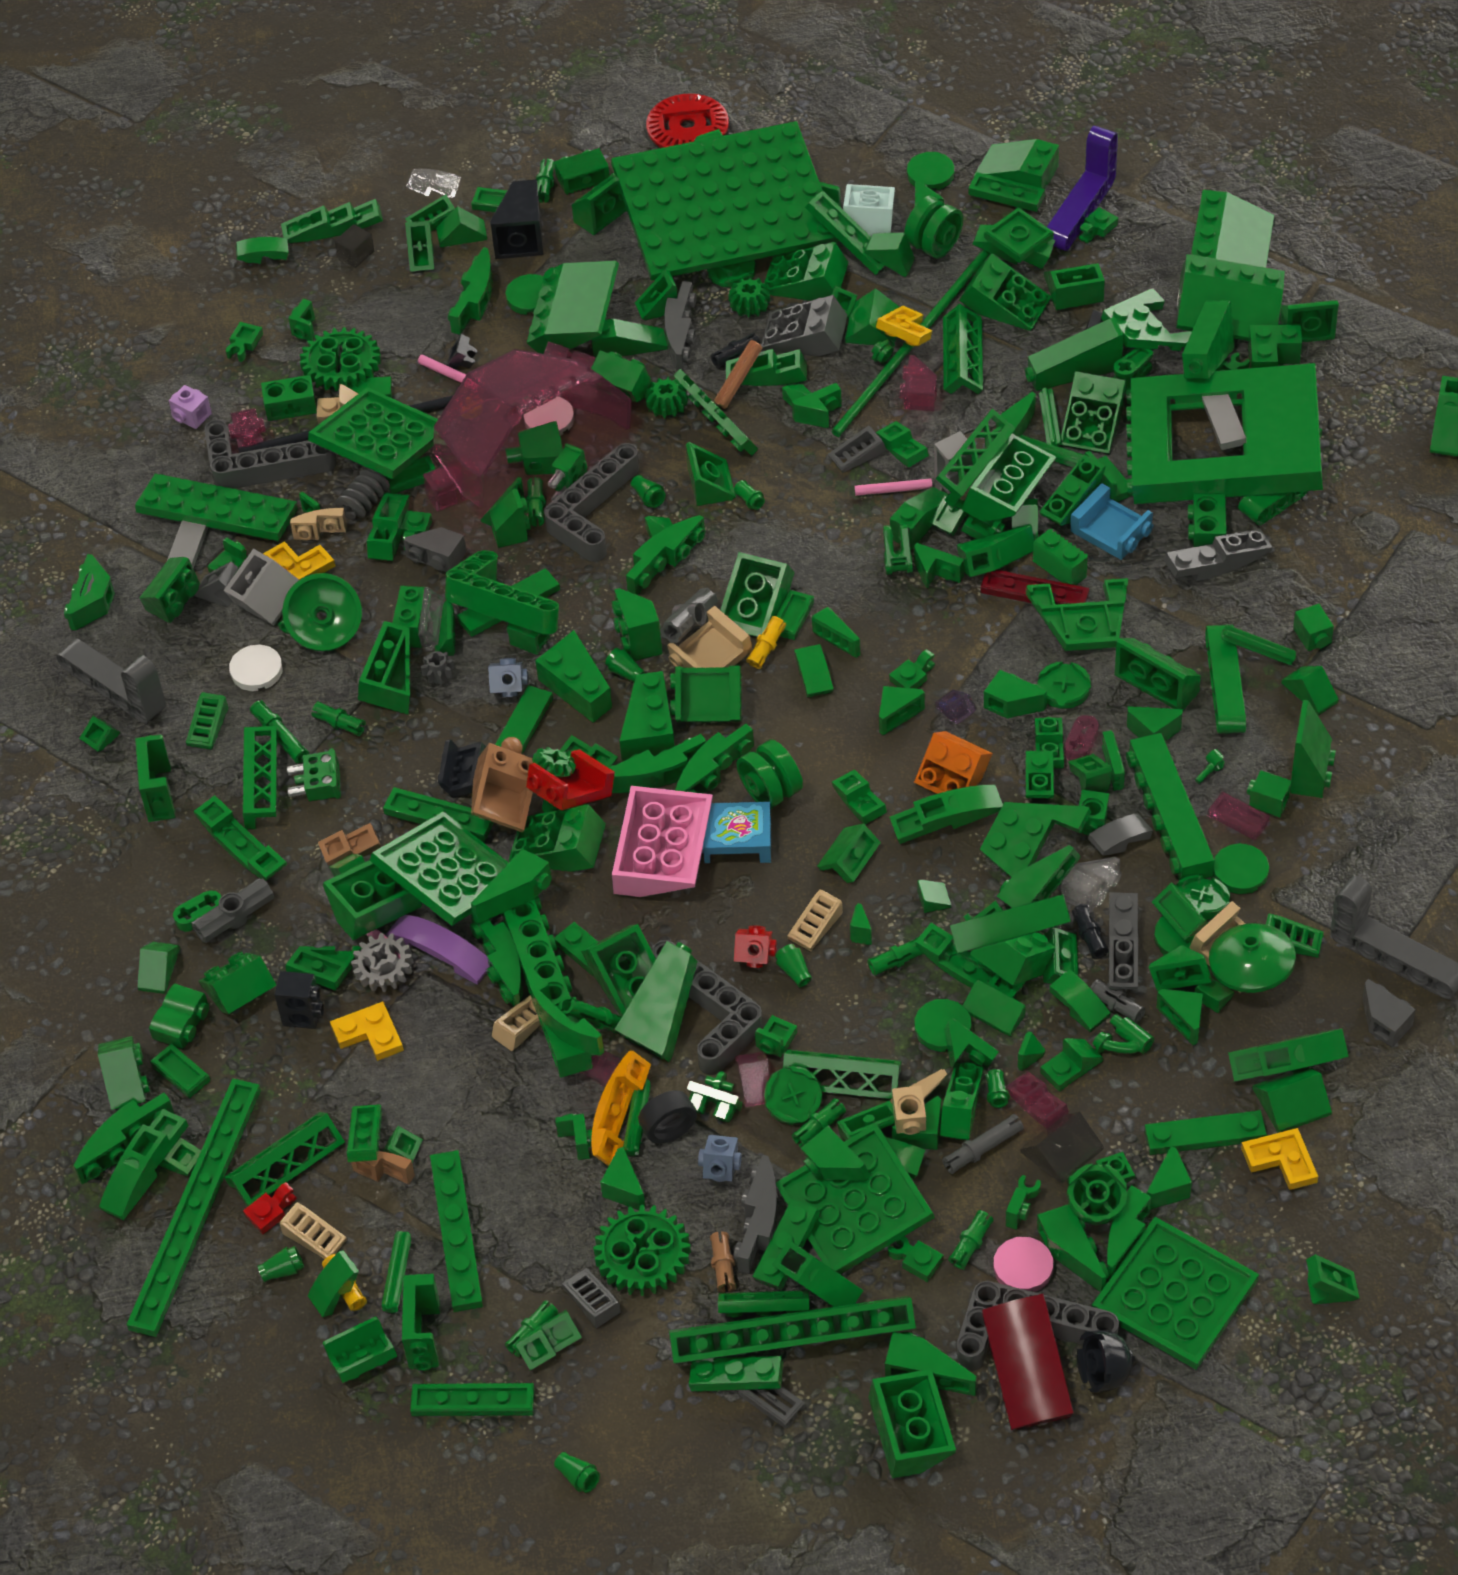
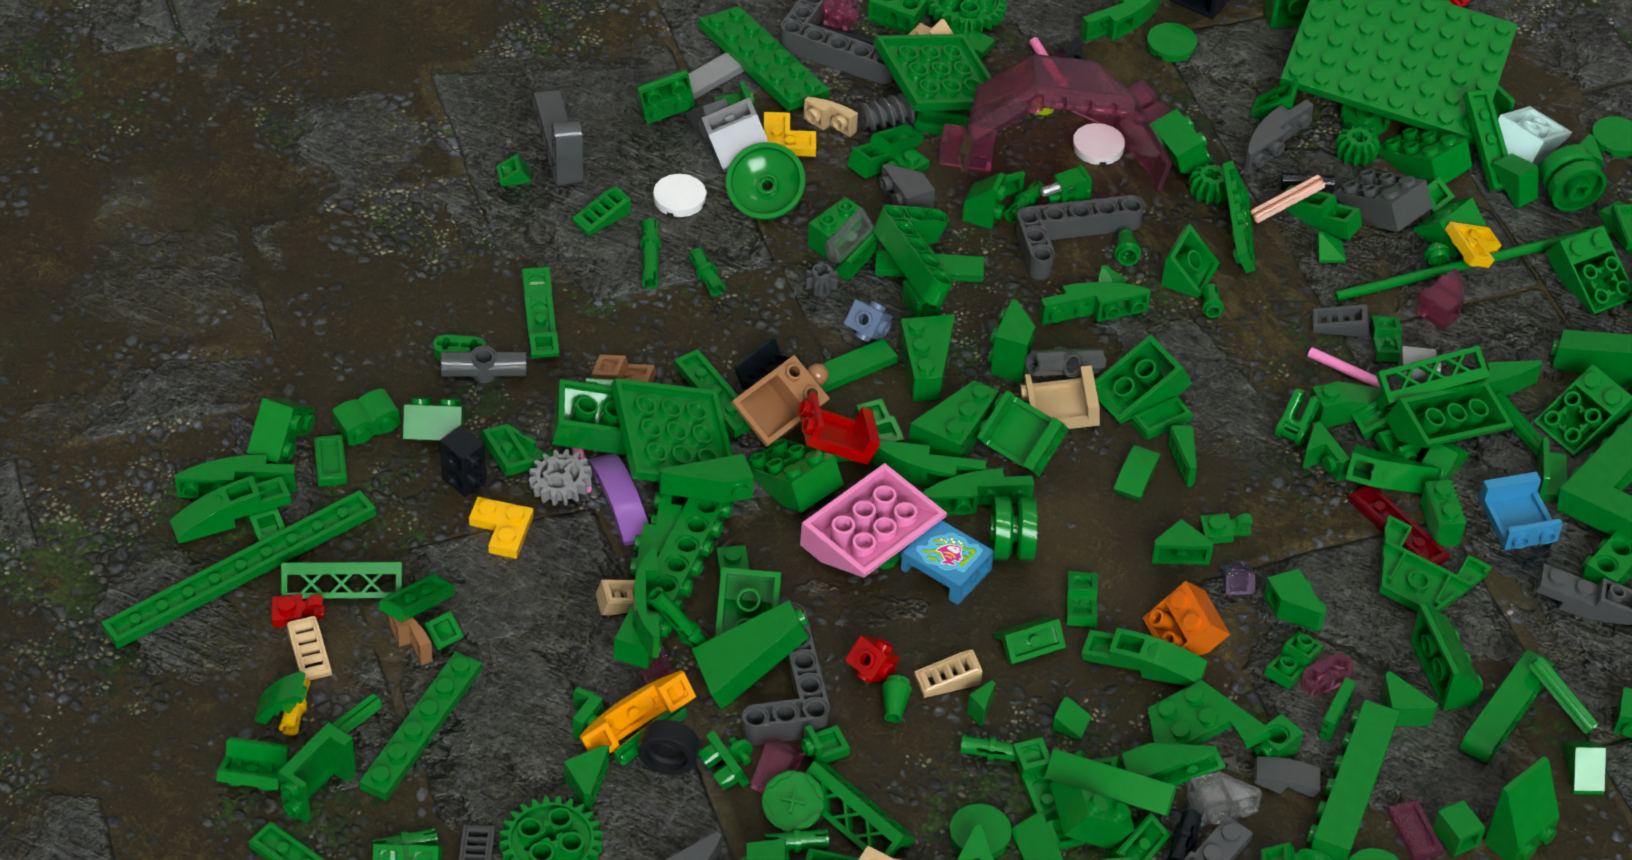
camera: 30 degrees right, 5 degrees down
green slope [64,554,115,631] -> none
green panel [135,735,176,822] -> none
green slope [138,942,180,994] -> none
green fence [243,726,277,830] -> none
green cone [257,1246,304,1282] -> none
green piece [287,748,341,802] -> none
green slope [299,492,321,513] -> none
green wedge [358,621,410,715] -> none
green torso [505,421,563,475] -> none
green slope [527,261,619,361] -> none
green gear [532,747,576,777] -> none
green slope [590,319,668,361] -> none
green cone [605,648,645,682] -> none
sand blue brick [698,1135,742,1182] -> none
yellow pin [746,616,786,669] -> none
green slope [792,383,842,428] -> none
green fence [943,304,983,394] -> none
green slope [1025,751,1054,798] -> none
green tile [1037,662,1091,709] -> none
green axle [1039,387,1062,447] -> none
green slope [1039,455,1106,526] -> none
green slope [1068,754,1112,792] -> none
green hand [1195,749,1225,784] -> none

